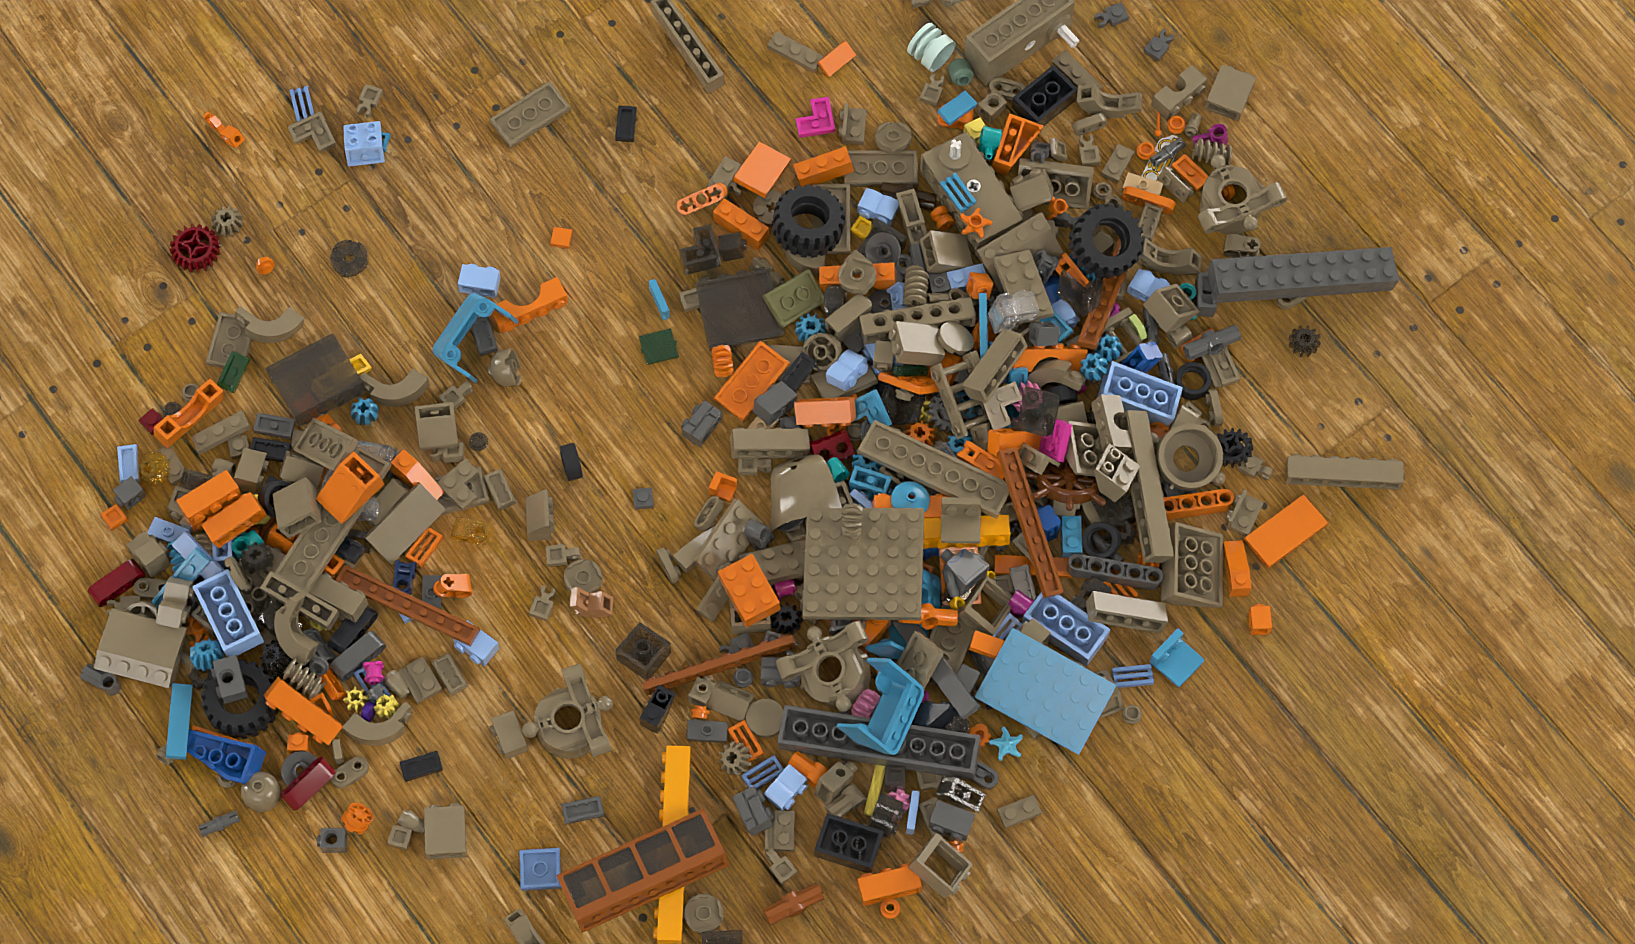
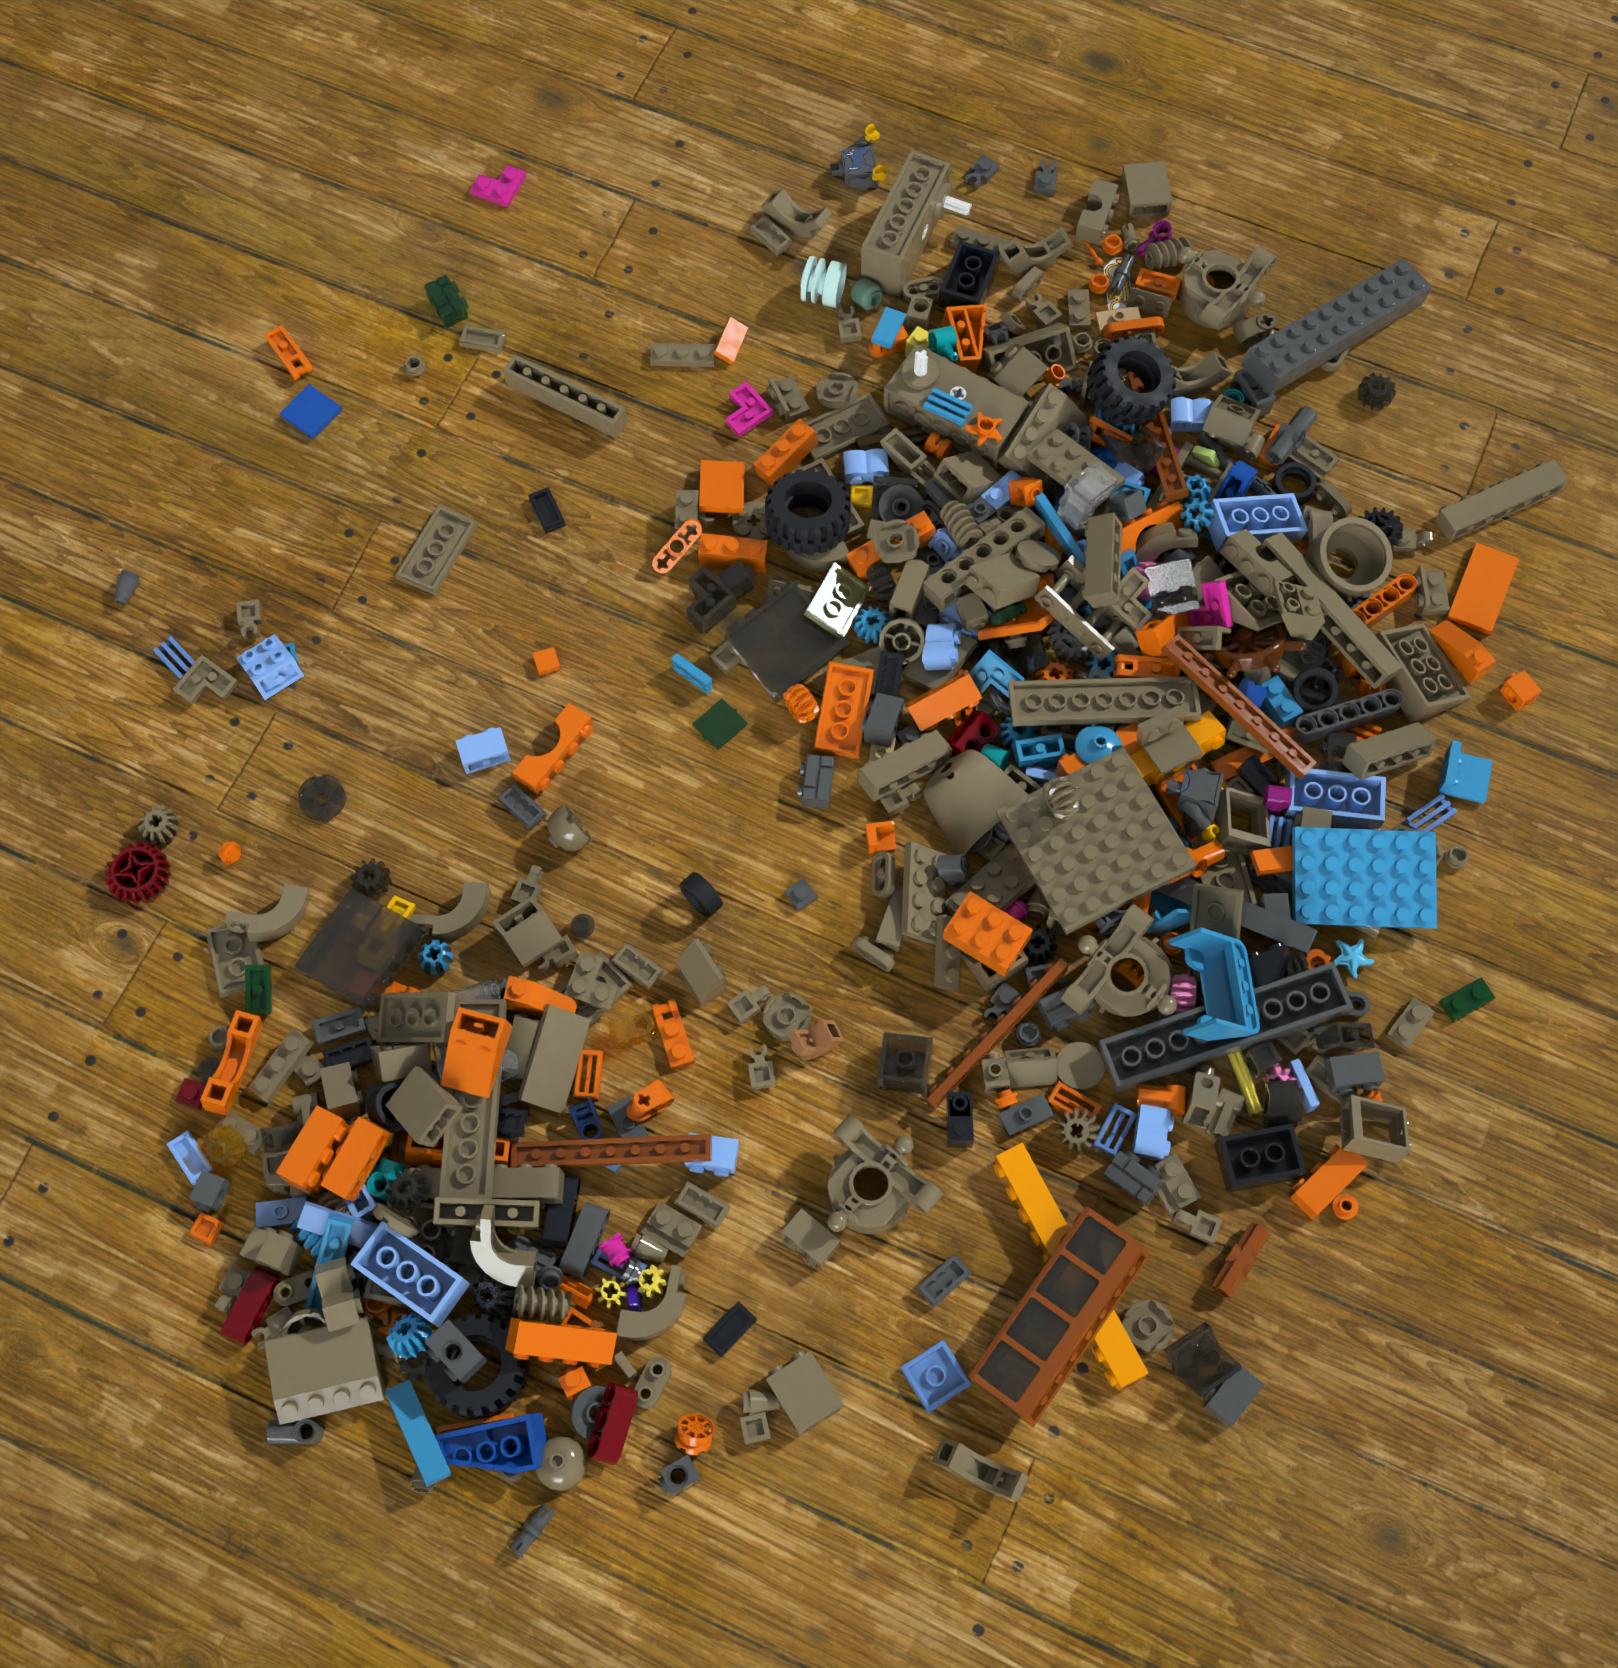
camera: 25 degrees left, 0 degrees up
orange piece [202,112,245,148] -> none
dark azure windscreen [433,293,519,383] -> none
none -> dark grey cone [114,570,140,605]
none -> dark tan plate [215,1265,250,1314]
none -> clear smoke gear [350,858,392,900]
none -> orange plate [651,998,695,1070]
none -> dark green plate [1439,977,1496,1023]

